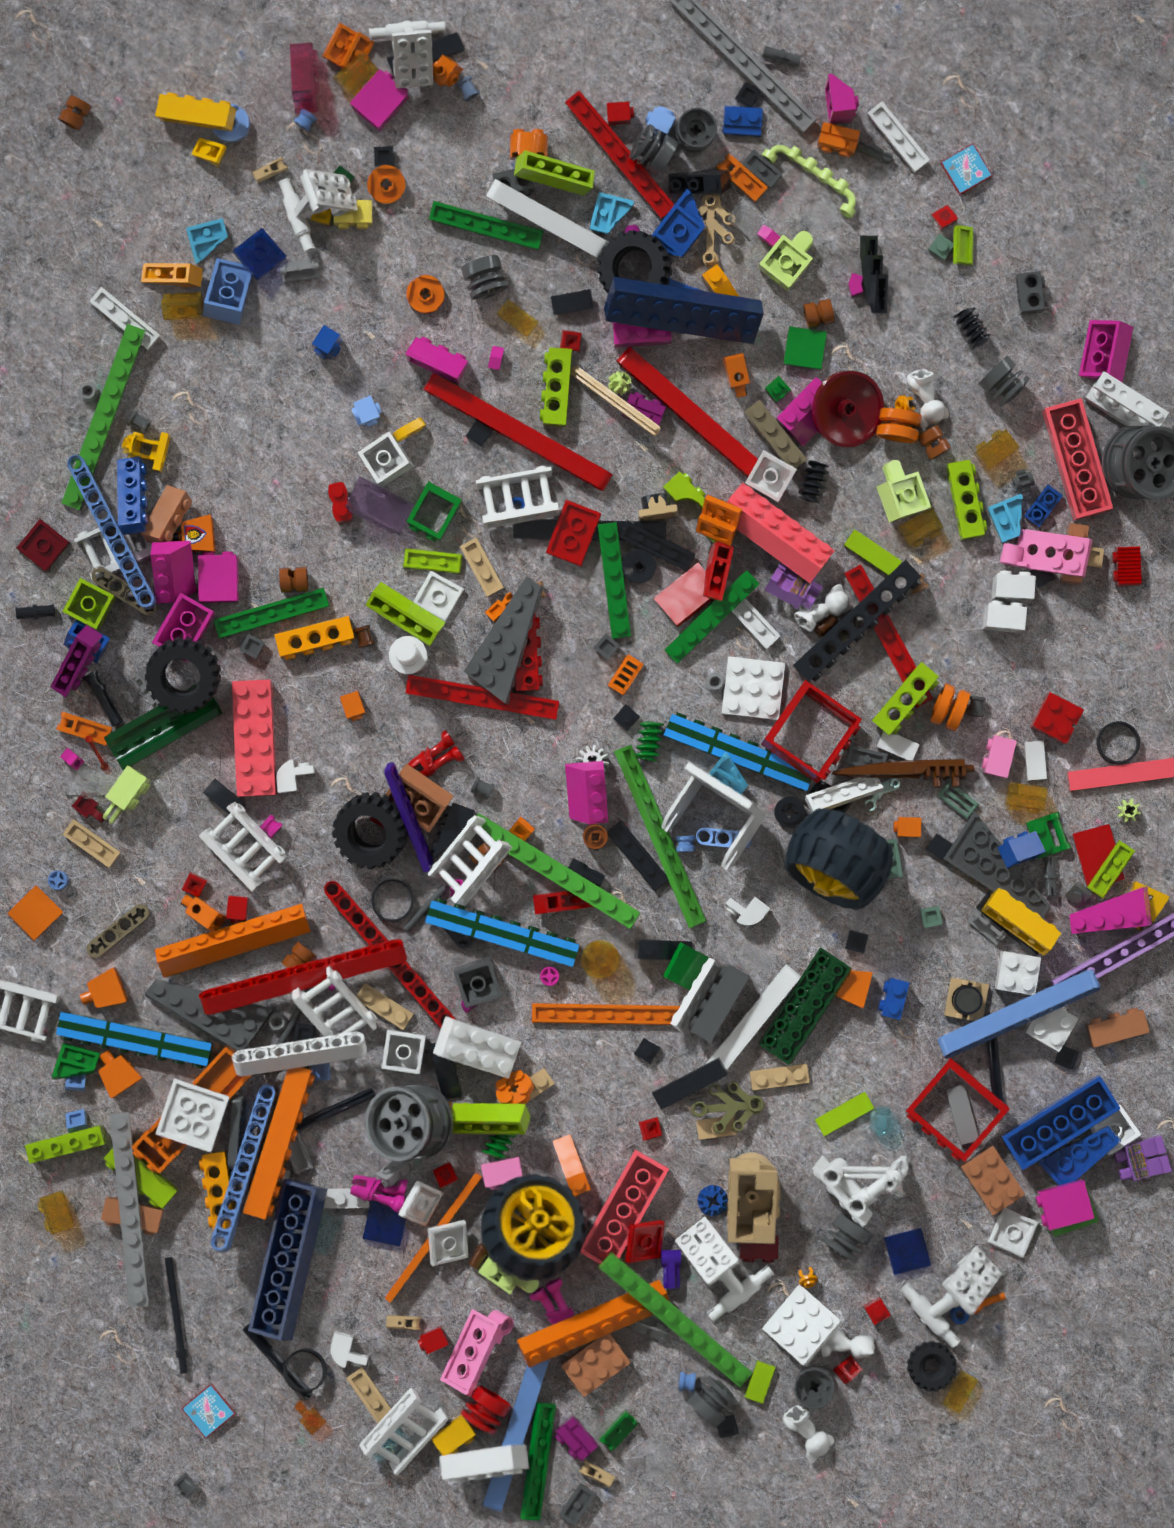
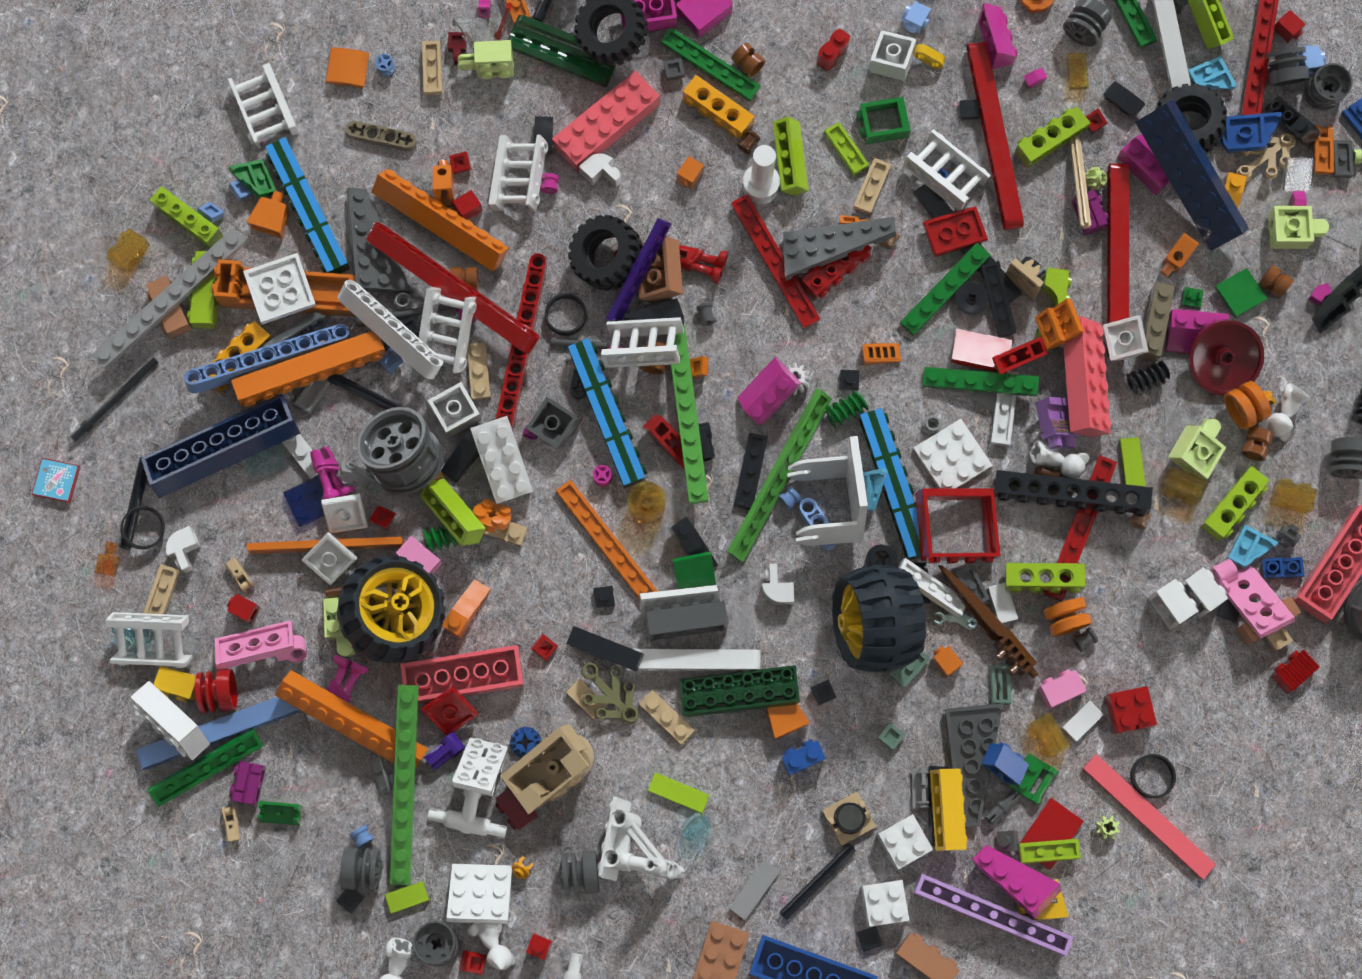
camera: 50 degrees right, 10 degrees down
orange torso [80,967,129,1008] -> none
clear purple piece [345,476,414,535] -> none
white tile [413,571,464,622] -> none
dark grey plate [558,1482,596,1527] -> none
nougat brick [561,1333,631,1397] -> none
dark orange wheel [583,824,608,850] -> none
dark grey plate [593,633,620,660] -> none
clear blue plate [884,1227,931,1275] -> none
red window [906,1058,1010,1162] -> none
black tile [926,833,952,860] -> none
medium blue beam [937,970,1101,1058] -> none

